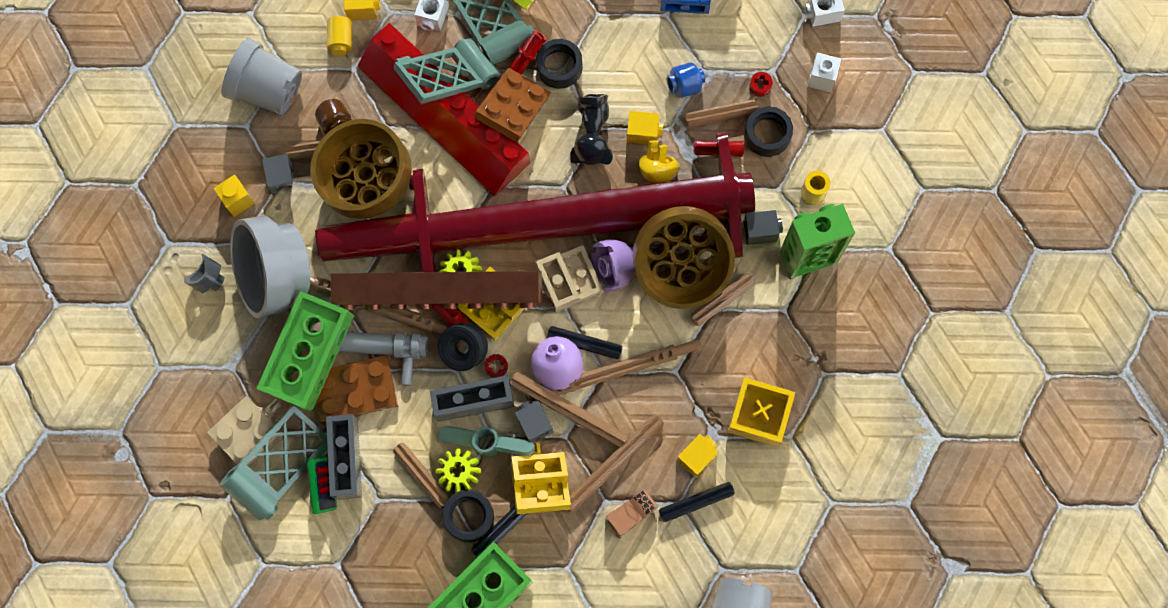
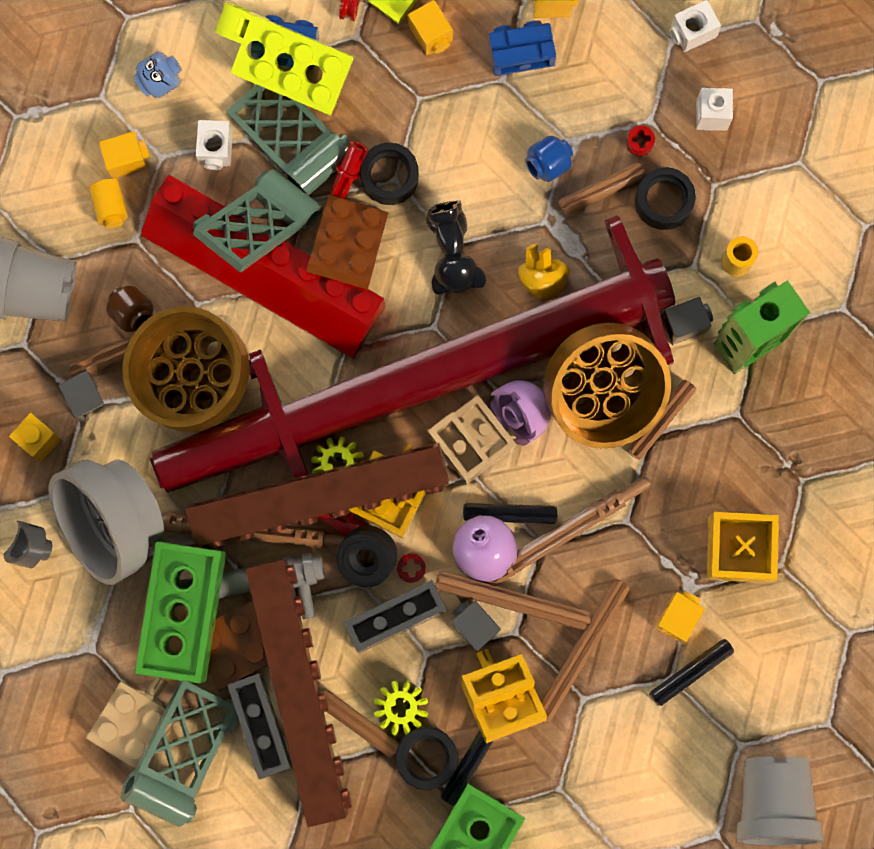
camera: 15 degrees left, 5 degrees up
slope [307,457,337,514] -> none
sand green piece [438,426,535,458] -> none
nougat leg [606,490,658,538] -> none
yellow brick [627,111,664,145] -> none
red axle [693,141,744,158] -> none
none -> copper brick [246,559,352,827]

